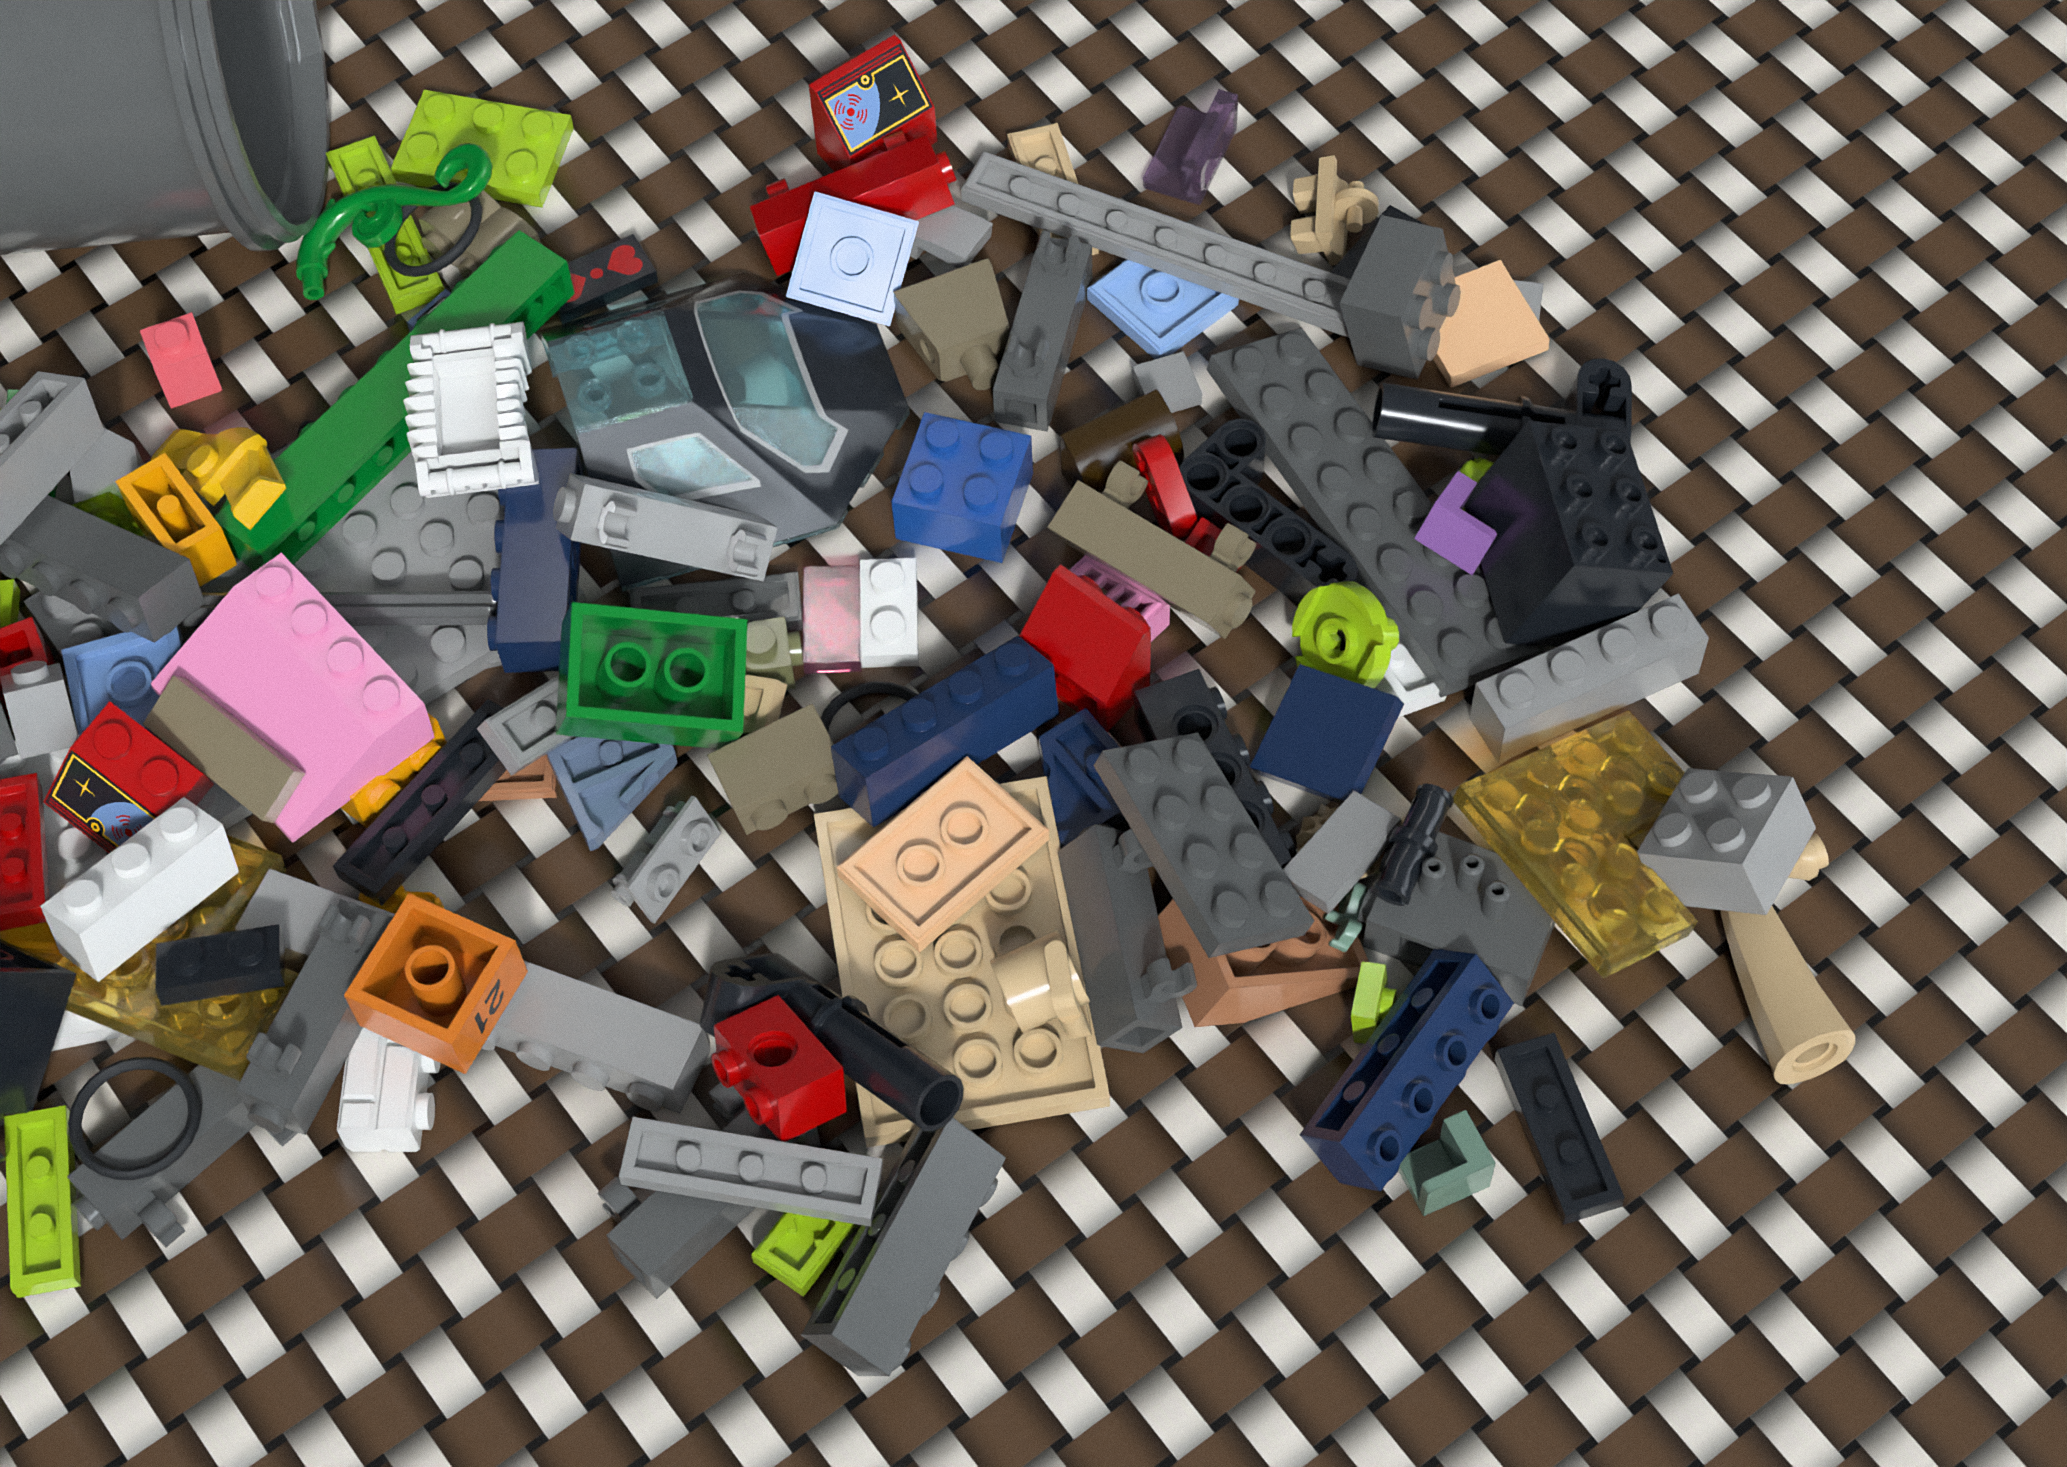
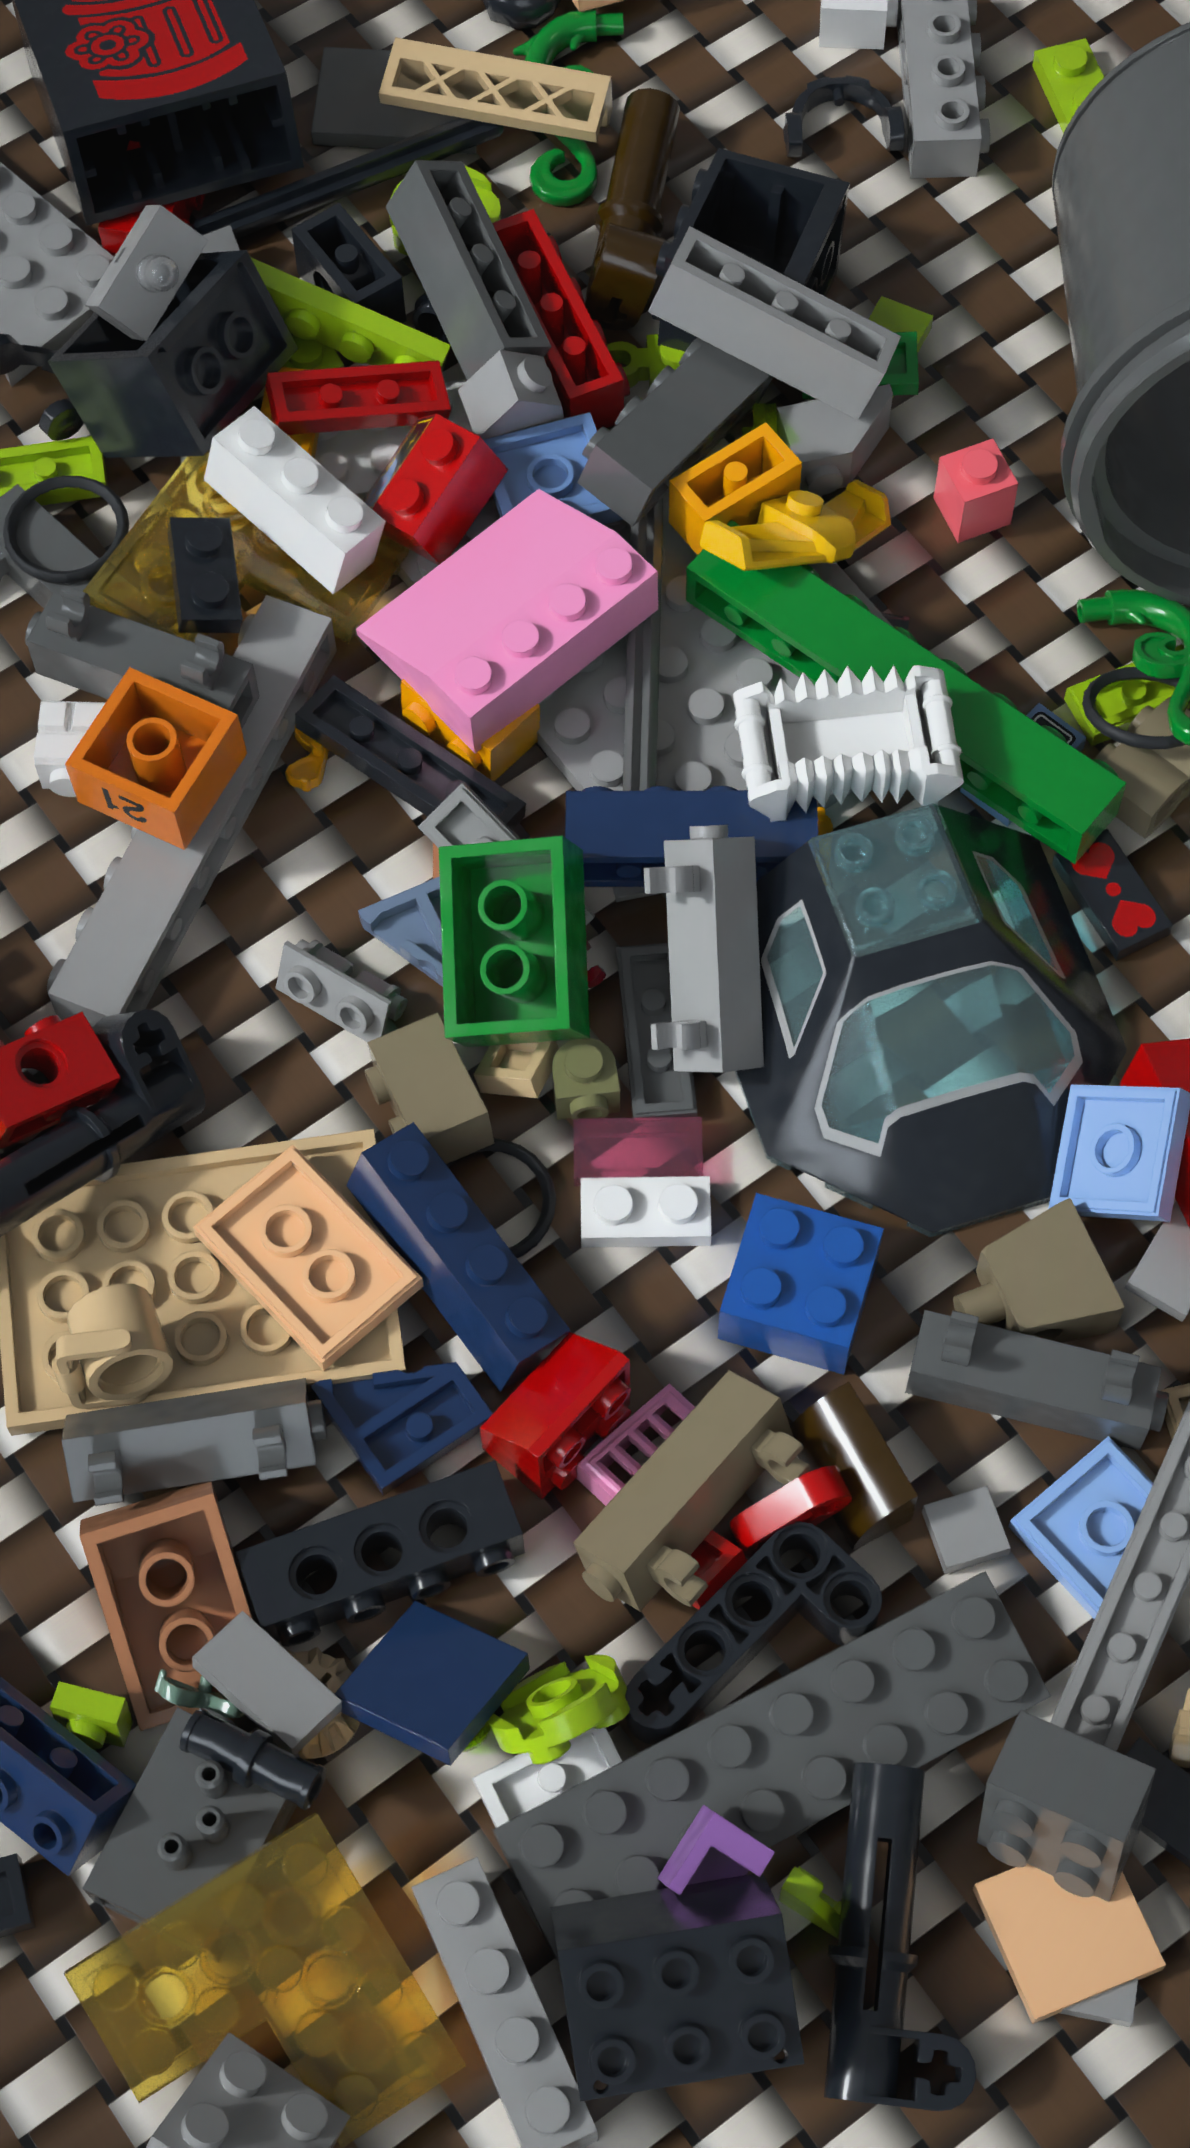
camera: 90 degrees right, 5 degrees up
dark tan tile [143,675,306,823] -> none
dark grey plate [1093,733,1314,958] -> none

